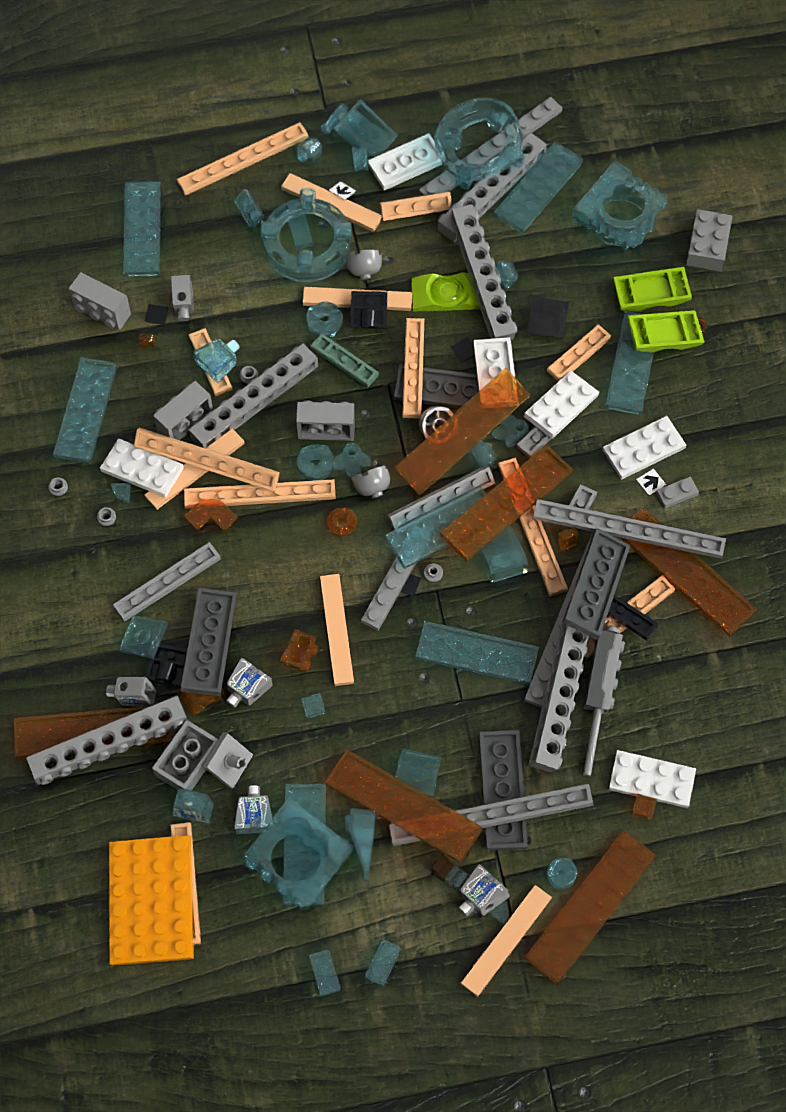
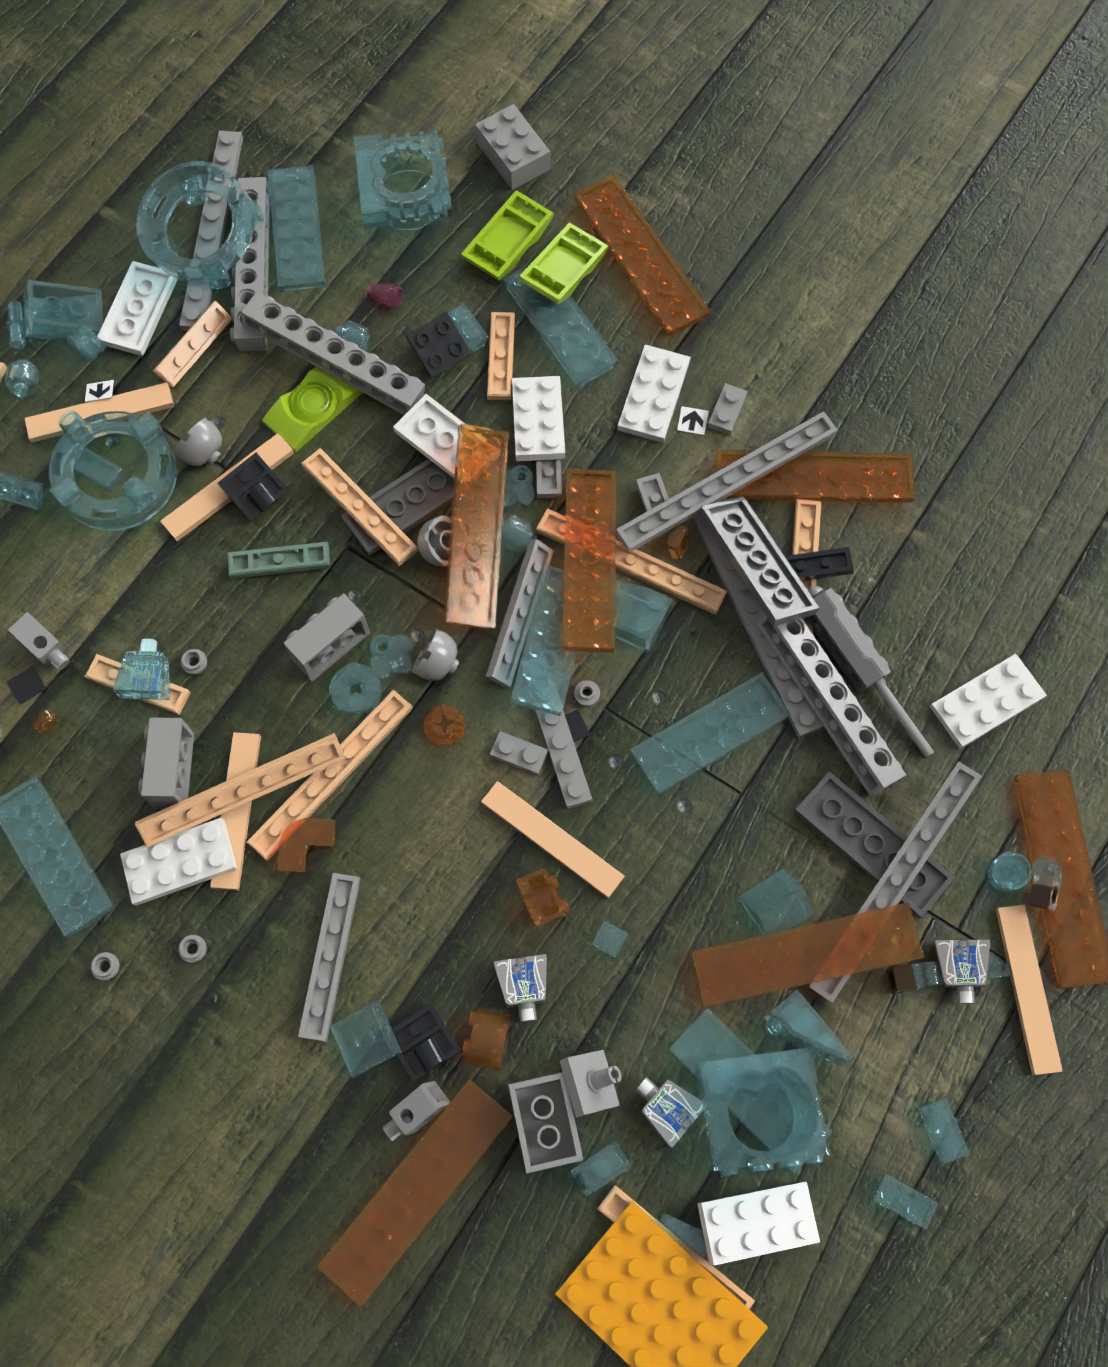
camera: 45 degrees left, 5 degrees up
light grey brick [26,696,187,785] -> none
clear light blue tile [111,483,131,503] -> none
dark grey plate [181,588,237,697] -> none
light grey brick [189,344,318,448] -> none
clear light blue plate [306,301,343,337] -> none
black sticker [451,337,475,362] -> none
clear orange plate [632,793,657,820] -> none
none -> clear pink cone [367,284,404,308]
none -> clear light blue plate [448,303,490,353]
none -> light grey plate [490,731,548,776]
none -> clear orange plate [574,174,711,337]
none -> clear light blue slope [659,1214,708,1259]
none -> white plate [697,1182,820,1265]
none -> leg [1021,856,1062,911]

